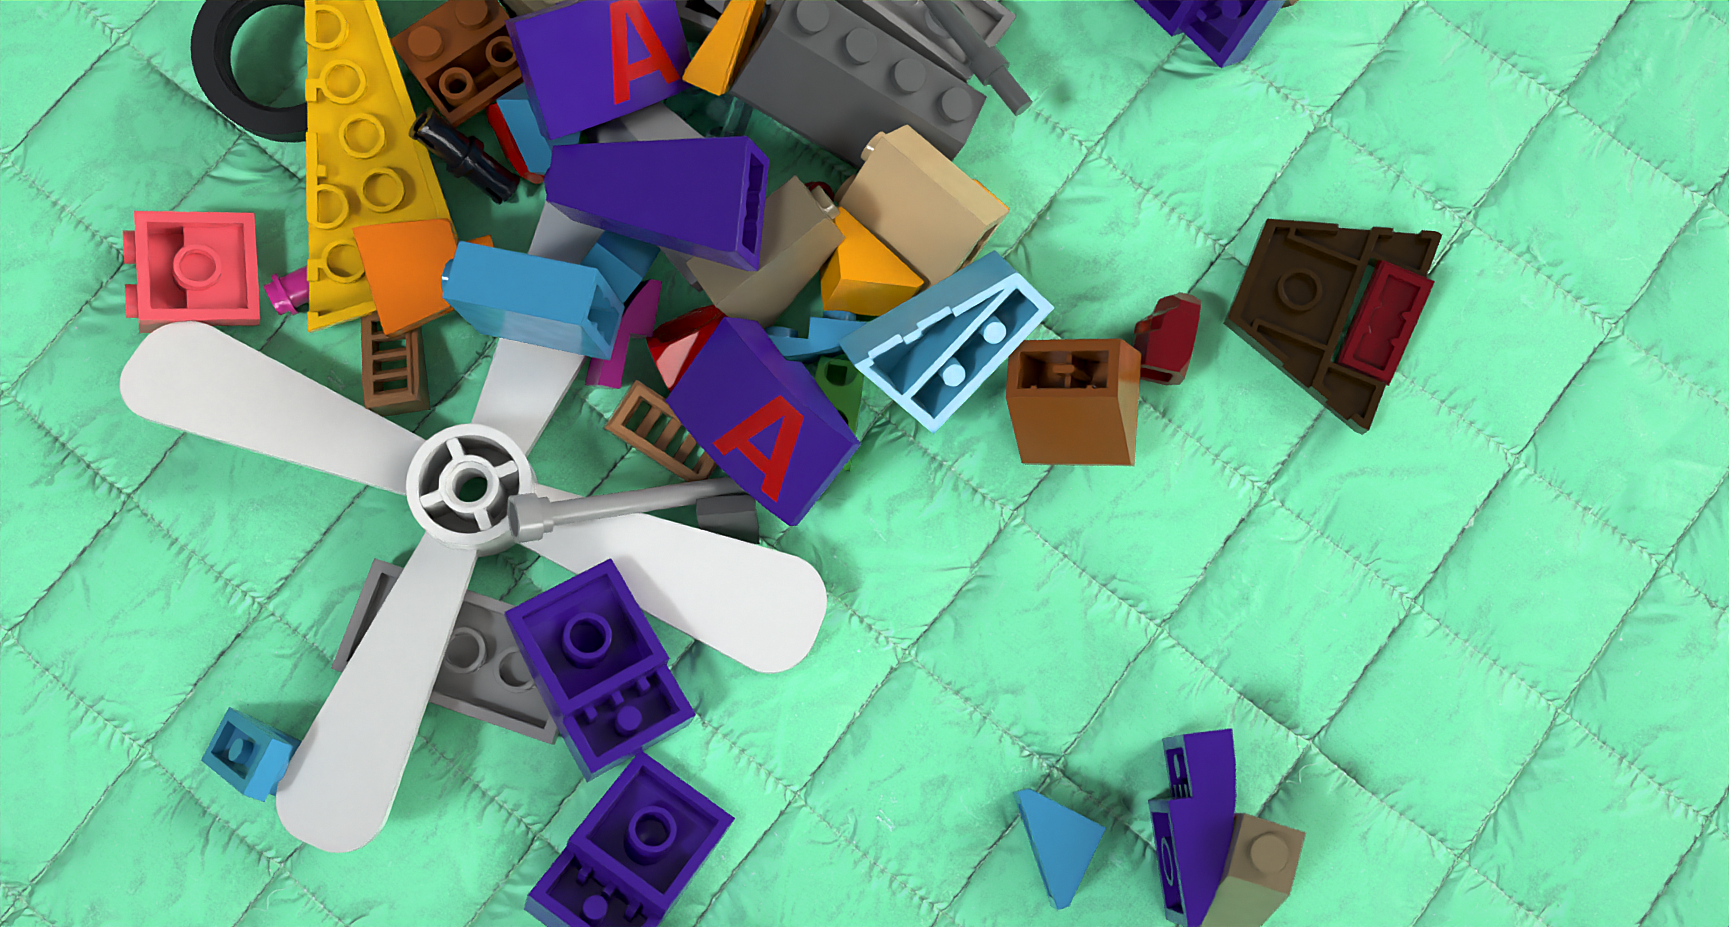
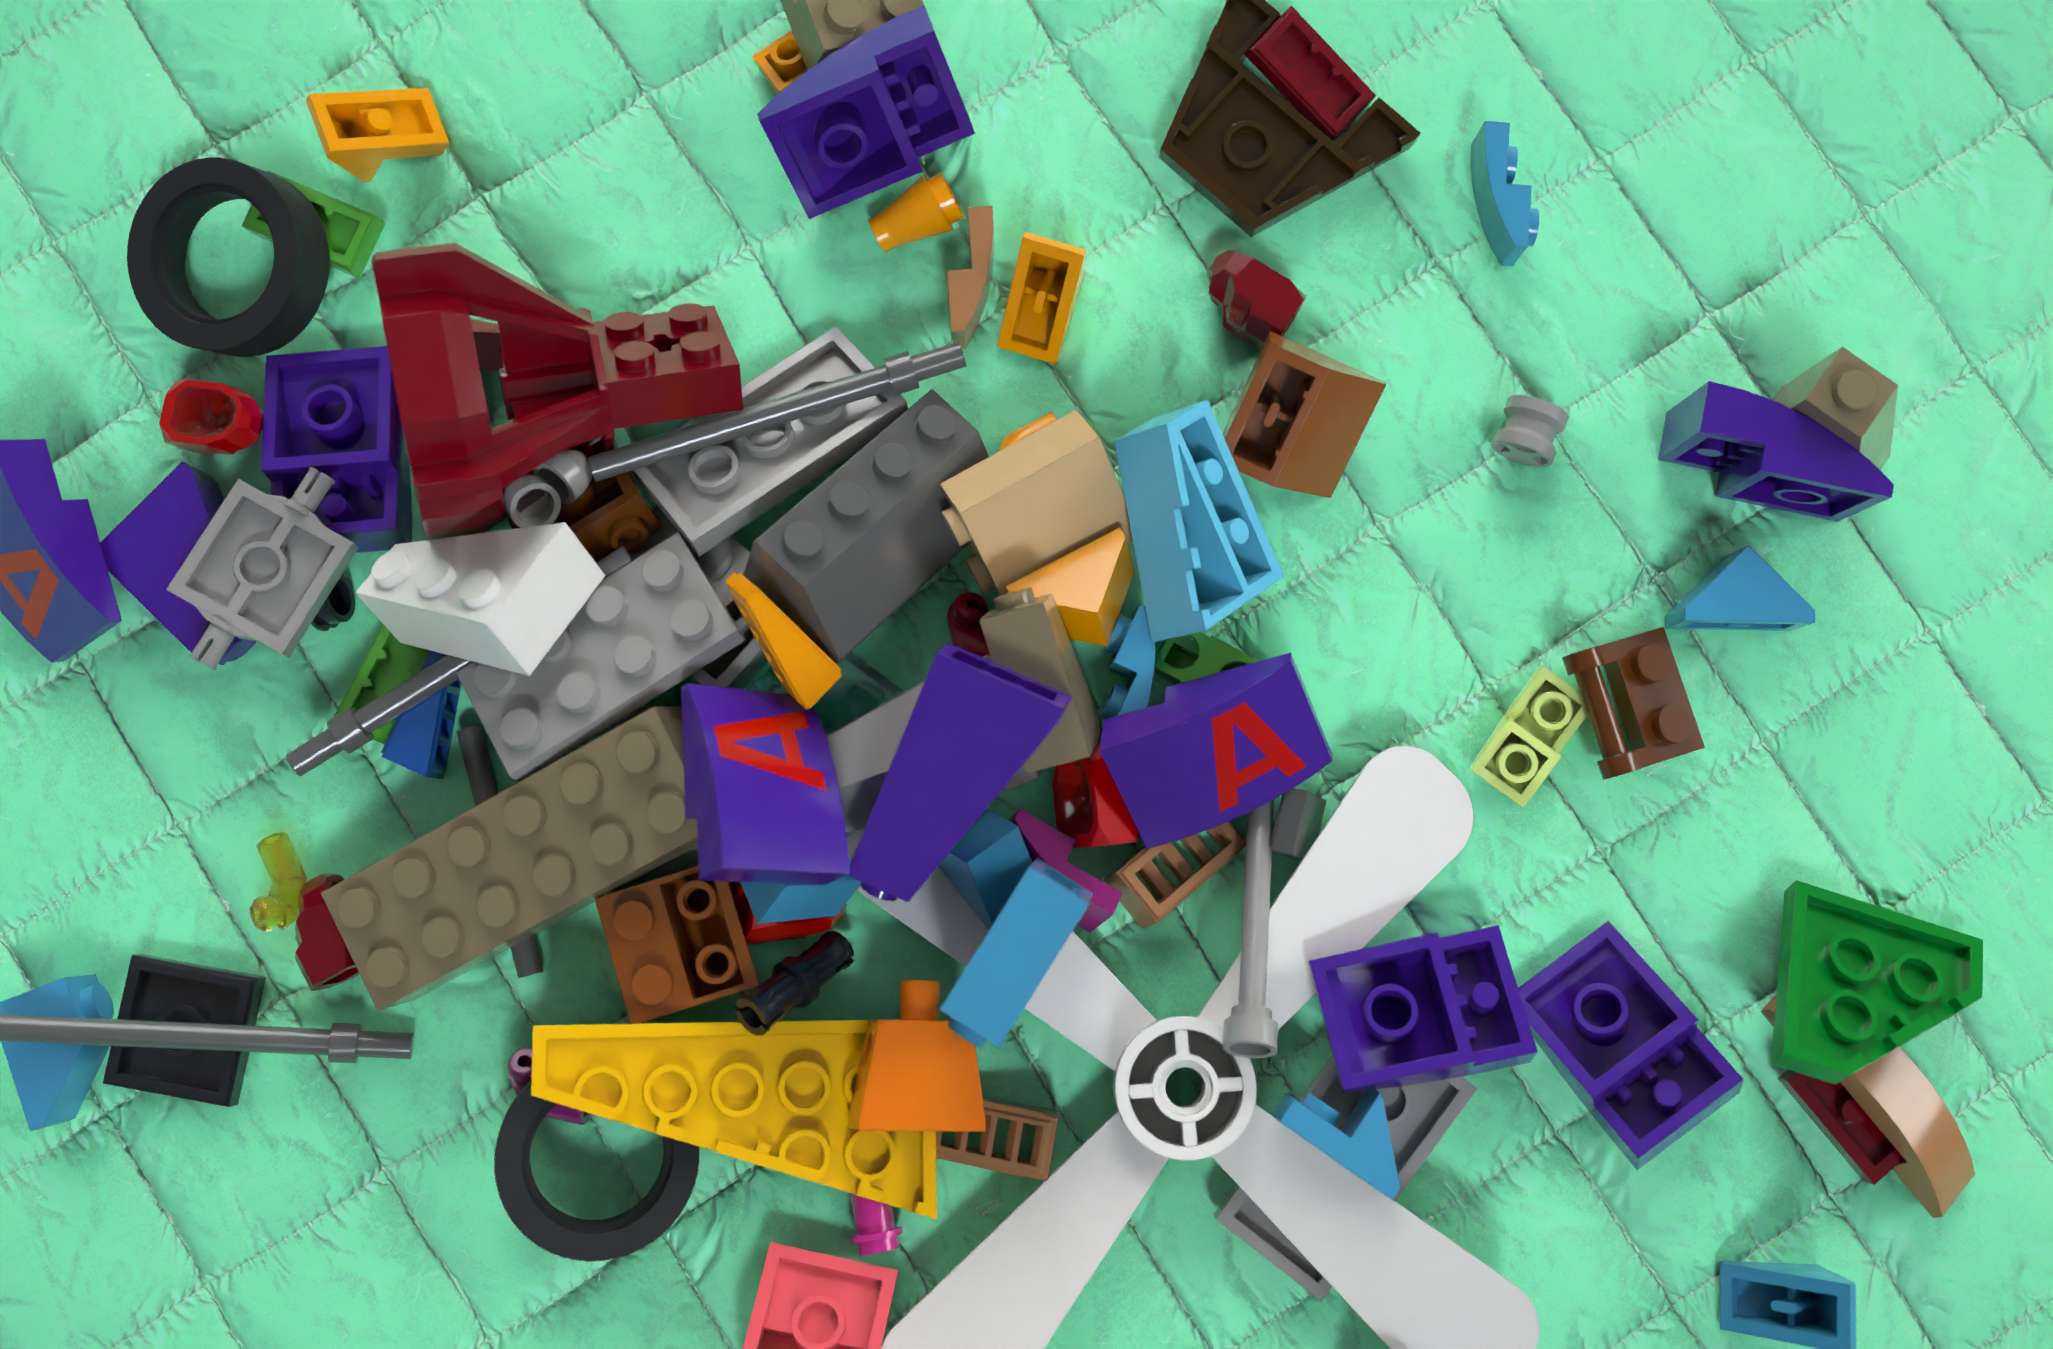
camera: 70 degrees left, 5 degrees up
none -> light orange cone [868,172,964,253]
none -> medium nougat slope [947,206,994,349]
none -> light orange slope [997,232,1087,365]
none -> dark azure slope [1272,1089,1400,1200]
none -> yellowish green slope [1469,666,1588,808]
none -> dark azure slope [1471,121,1539,266]
none -> light grey wheel [1491,395,1569,468]
none -> reddish brown plate [1562,627,1705,780]

